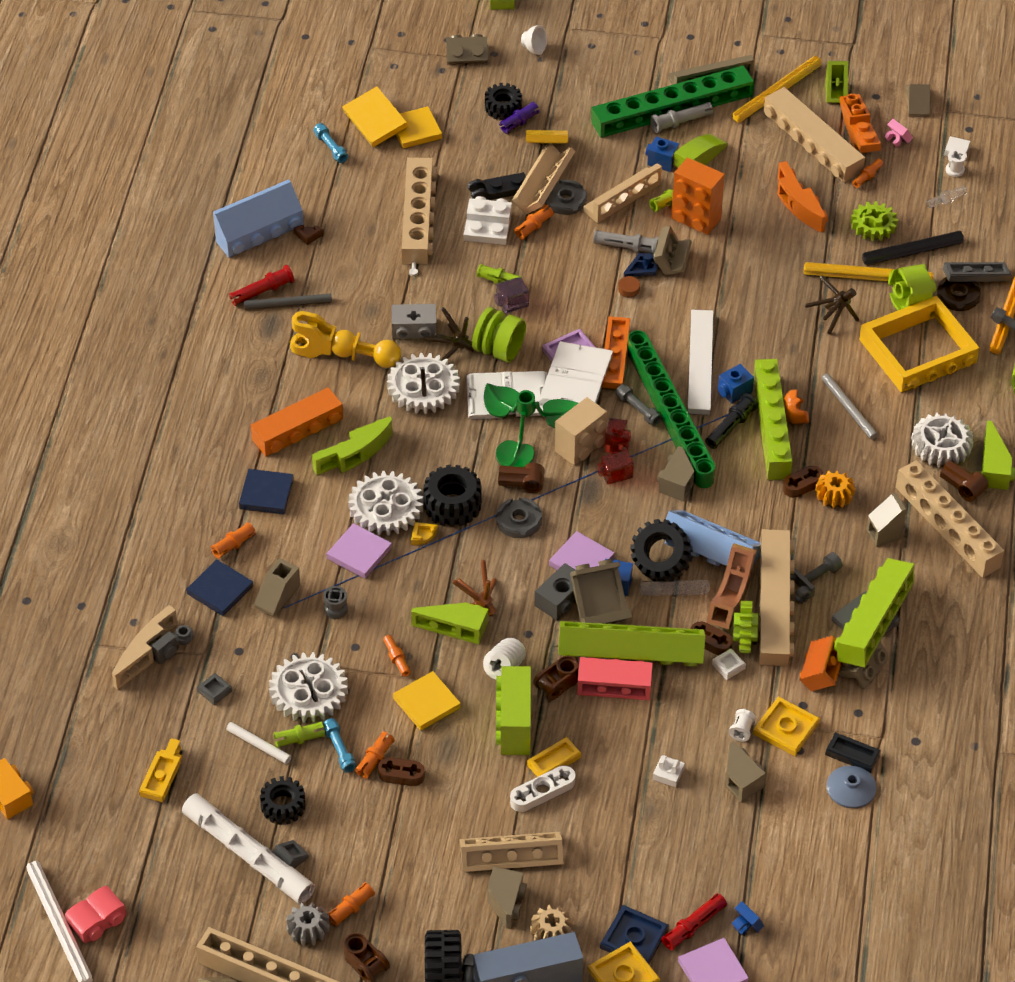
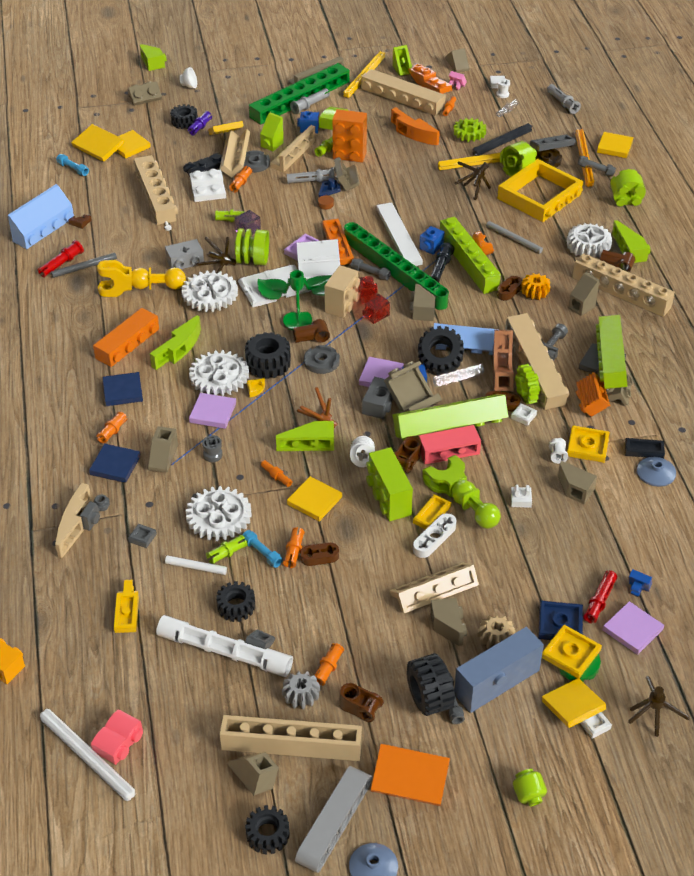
camera: 20 degrees left, 5 degrees down
none -> lime slope [260,112,284,151]
none -> lime piece [422,455,501,529]

